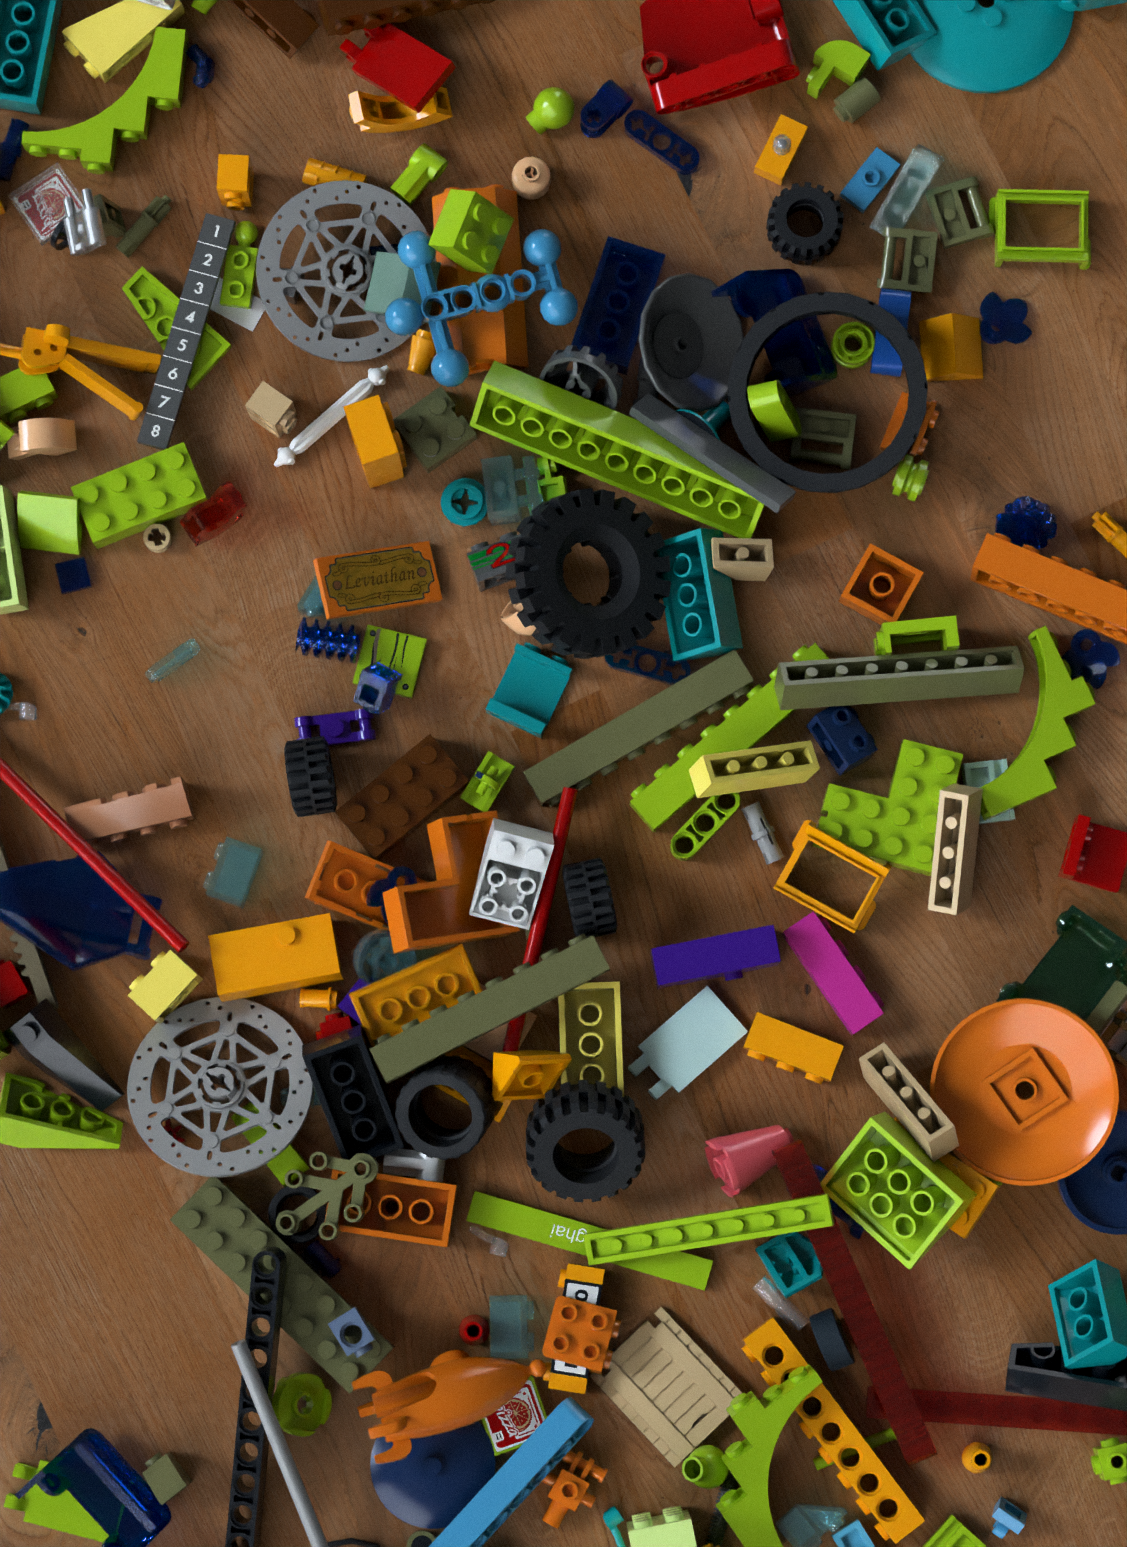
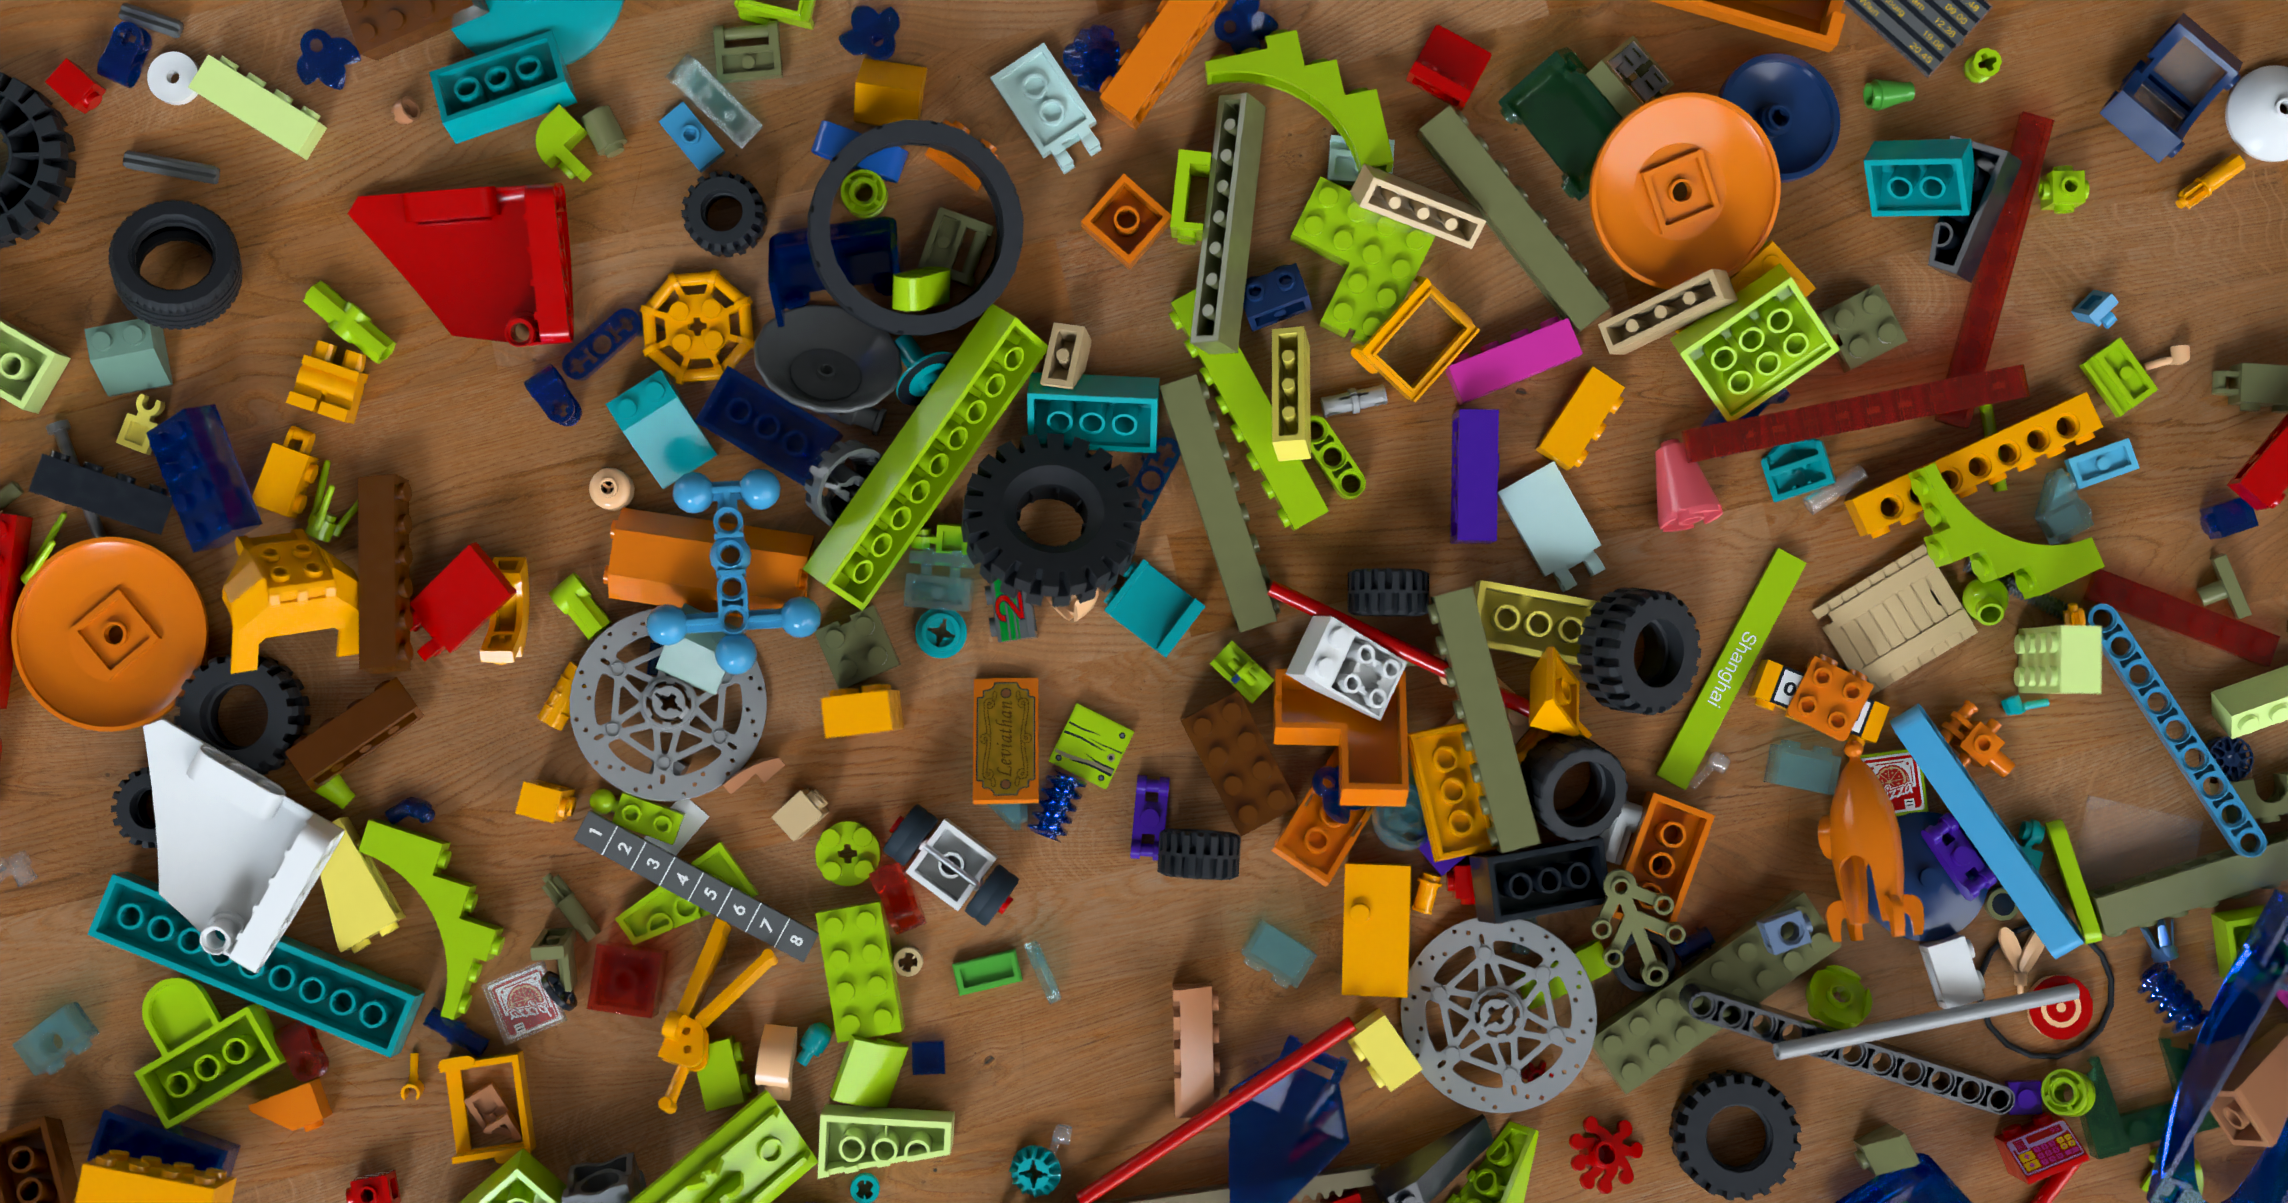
camera: 80 degrees left, 5 degrees up
clear piece [63,188,107,256] -> none
white wheel [274,365,390,468] -> none
clear blue brick [353,662,403,714] -> none
light orange cone [407,329,436,375] -> none
lime brick [428,189,514,274] -> none
red cone [459,1314,490,1346] -> none
lime piece [526,87,575,135] -> none
lime plate [583,1193,834,1266] -> none
dark grey tile [629,393,796,513] -> none
light orange piece [754,114,808,186] -> none
black wheel [809,1308,855,1372] -> none
olive plate [876,227,938,293] -> none
lime wheel [892,454,929,502] -> none
light orange cone [962,1442,993,1474] -> none
none -> clear red brick [587,941,668,1019]
none -> teal slope [605,370,718,489]
none -> light orange plate [639,268,755,385]
none -> nougat slope [722,757,785,794]
none -> teal cylinder [796,1022,832,1066]
none -> lime plate [815,821,881,886]
none -> brick [883,804,1019,926]
none -> bright green tile [952,948,1023,996]
none -> light aqua tile [990,43,1102,174]
none -> olive brick [1416,105,1610,335]
none -> red animal [1569,1116,1643,1194]
none -> black tyre [1669,1070,1802,1201]
none -> olive piece [1817,284,1908,373]
none -> white piece [1918,934,1985,1009]
none -> dark purple plate [1921,813,1997,901]

